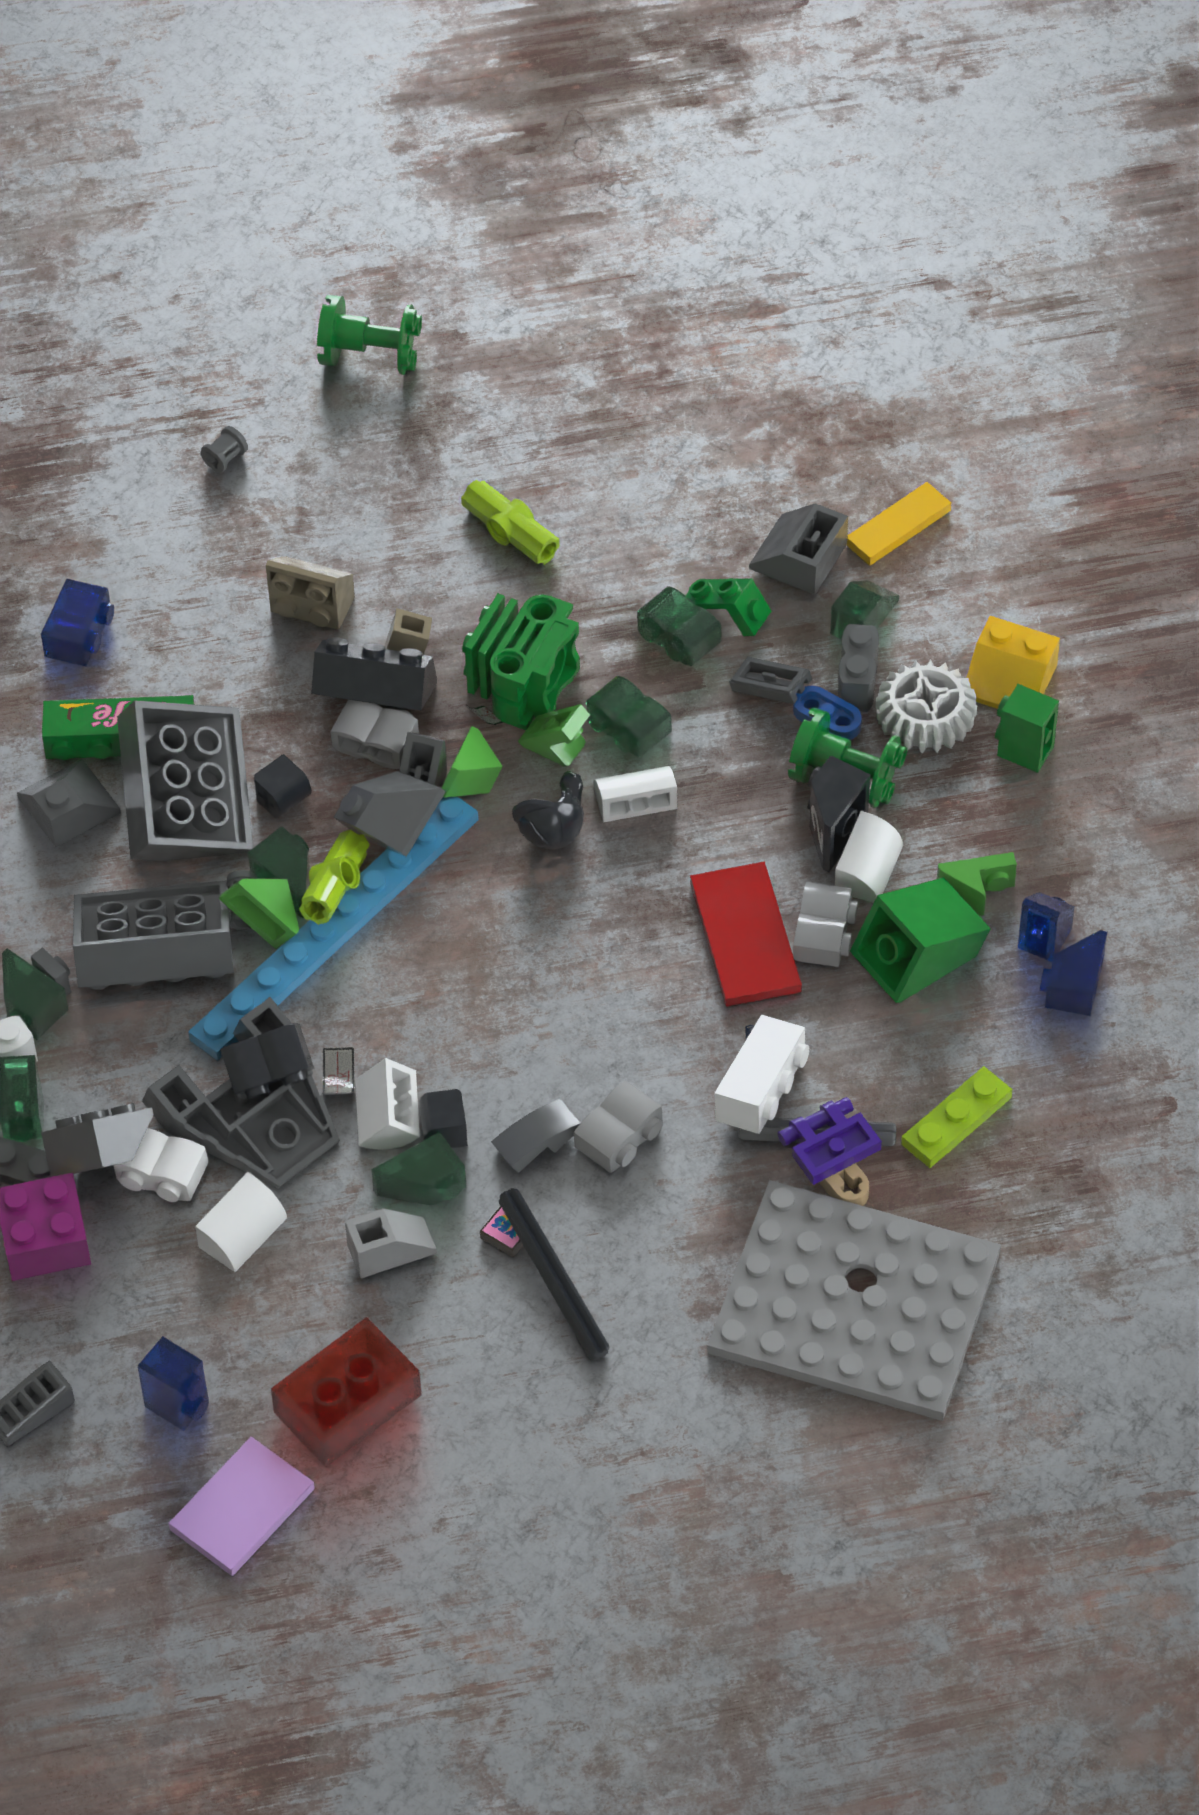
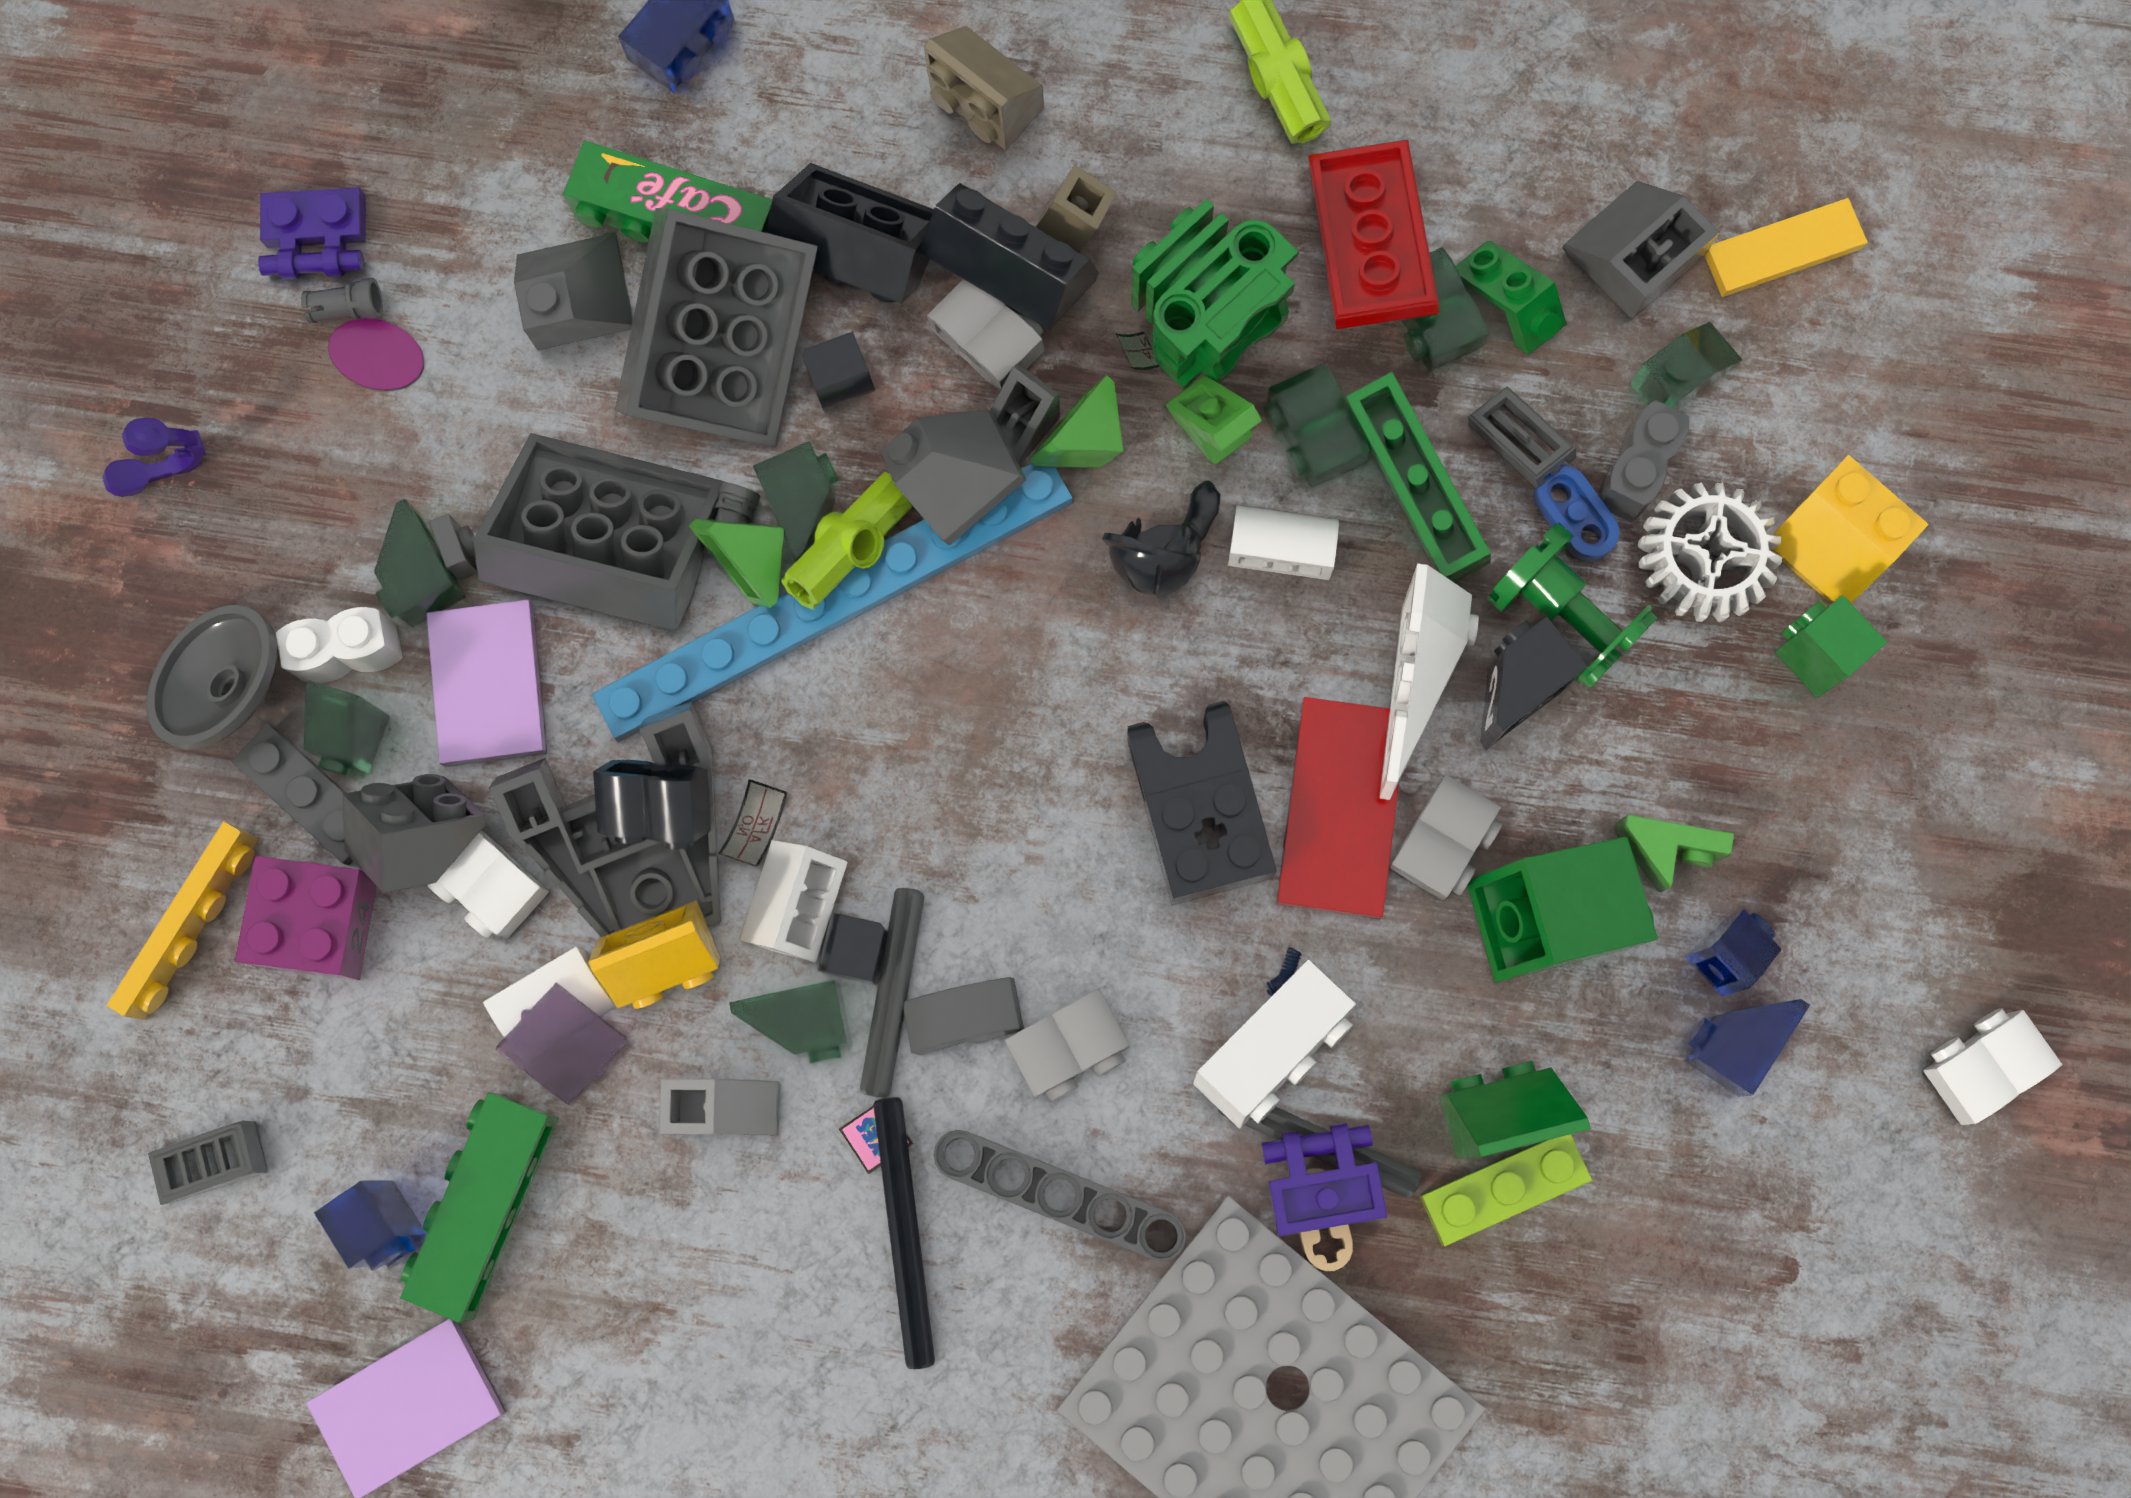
camera: 25 degrees right, 25 degrees up
clear red brick [270,1317,422,1467] -> none
white brick [835,811,903,903] -> none
none -> green brick [400,1092,559,1323]
none -> lavender tile [426,599,547,767]
none -> clear purple piece [496,982,628,1105]
none -> yellow slope [588,900,720,1009]
none -> black slope [766,163,933,304]
none -> dark grey axle [860,888,924,1098]
none -> dark grey beam [934,1130,1186,1261]
none -> black brick [1127,701,1277,906]
none -> red tile [1308,139,1439,330]
none -> green brick [1346,372,1491,582]
none -> white wedge [1379,563,1479,800]
none -> green slope [1439,1061,1591,1159]

